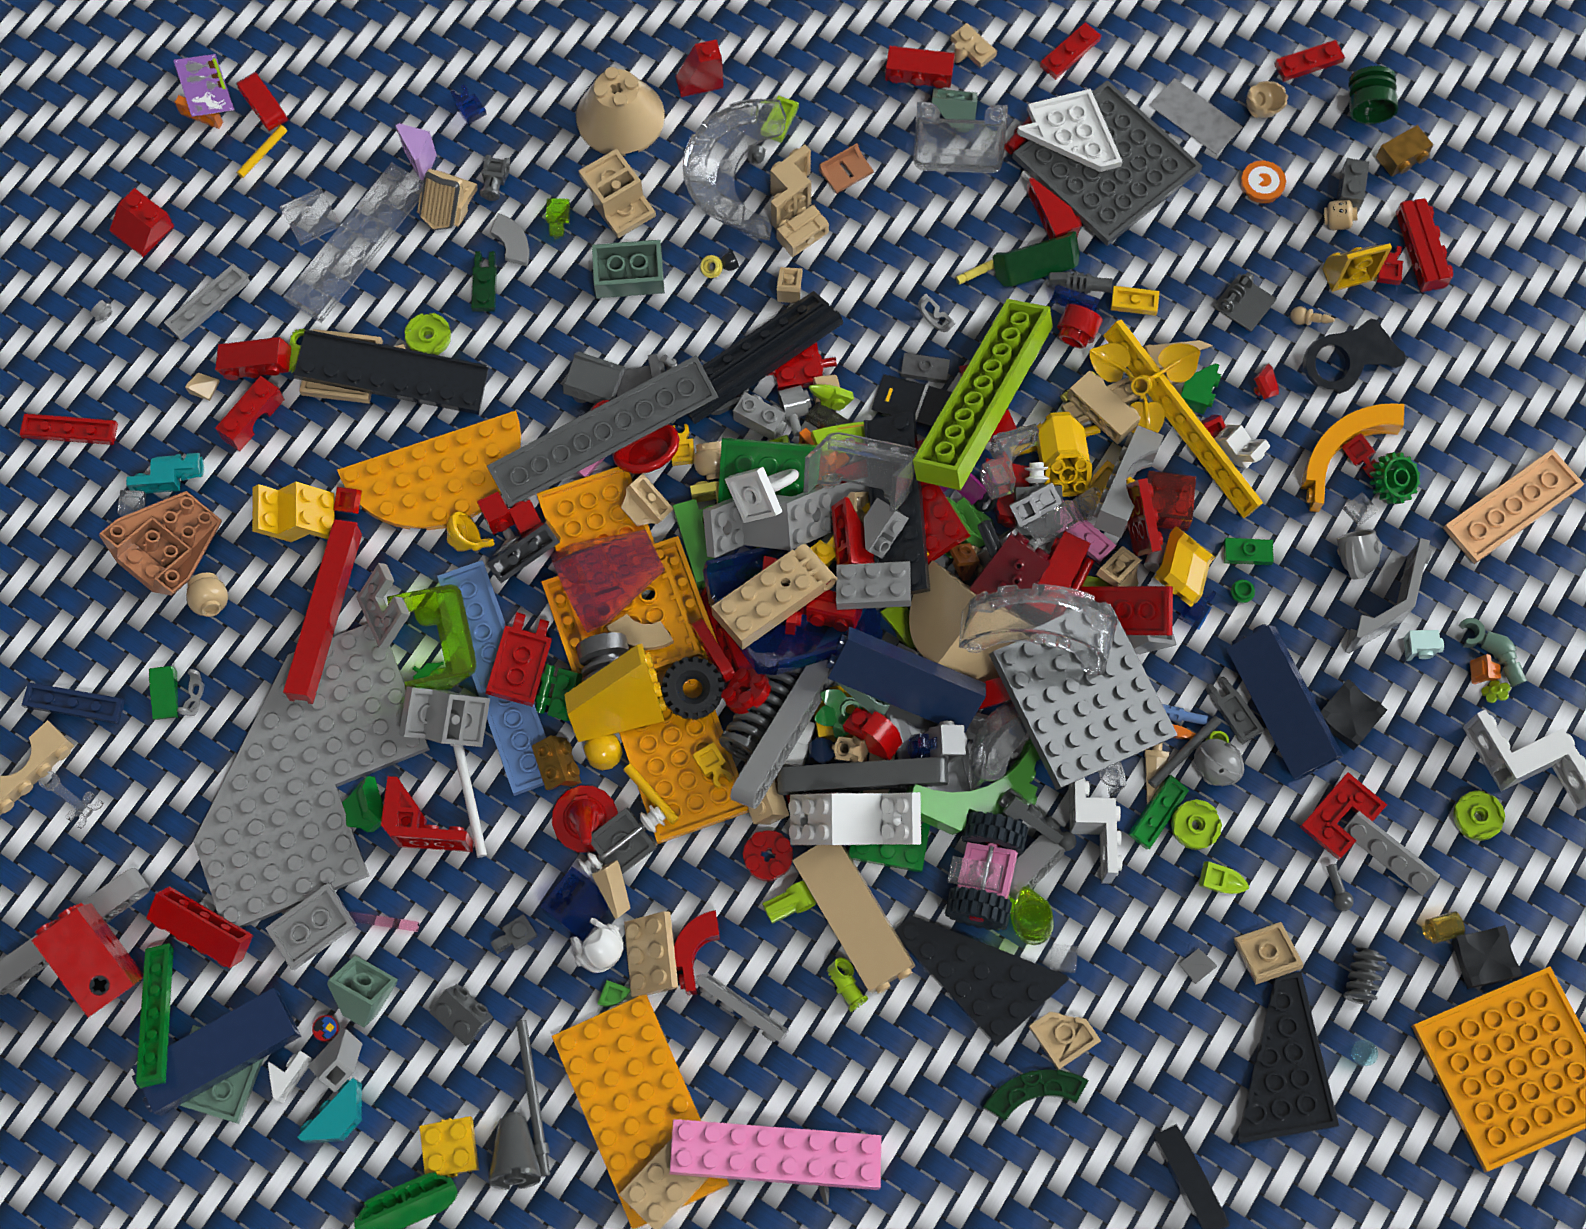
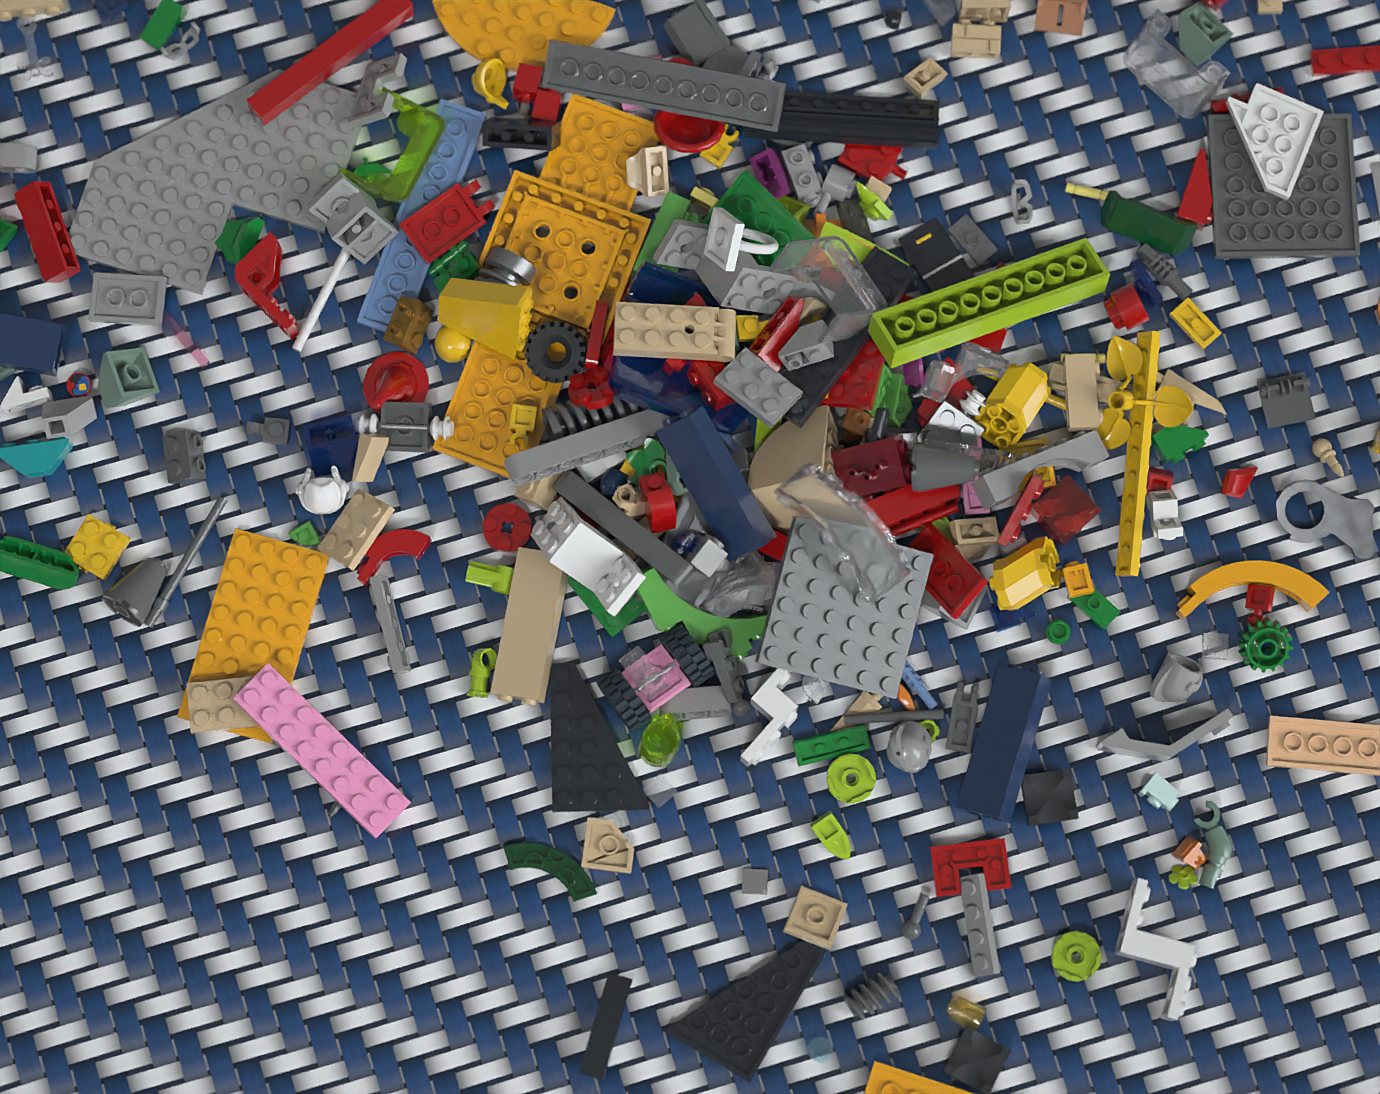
camera: 40 degrees right, 10 degrees up
clear pink wedge [551,530,665,633] -> none
tan tile [606,614,674,650] -> none
yellow bar [623,764,679,825] -> none
tan piece [694,441,722,480] -> none
light yellow plate [700,255,723,278] -> none
flat silver slope [1009,482,1063,527] -> none
none -> magenta arch [749,148,790,199]
none -> dark grey cone [912,442,980,492]
none -> light orange bracket [1061,561,1094,599]

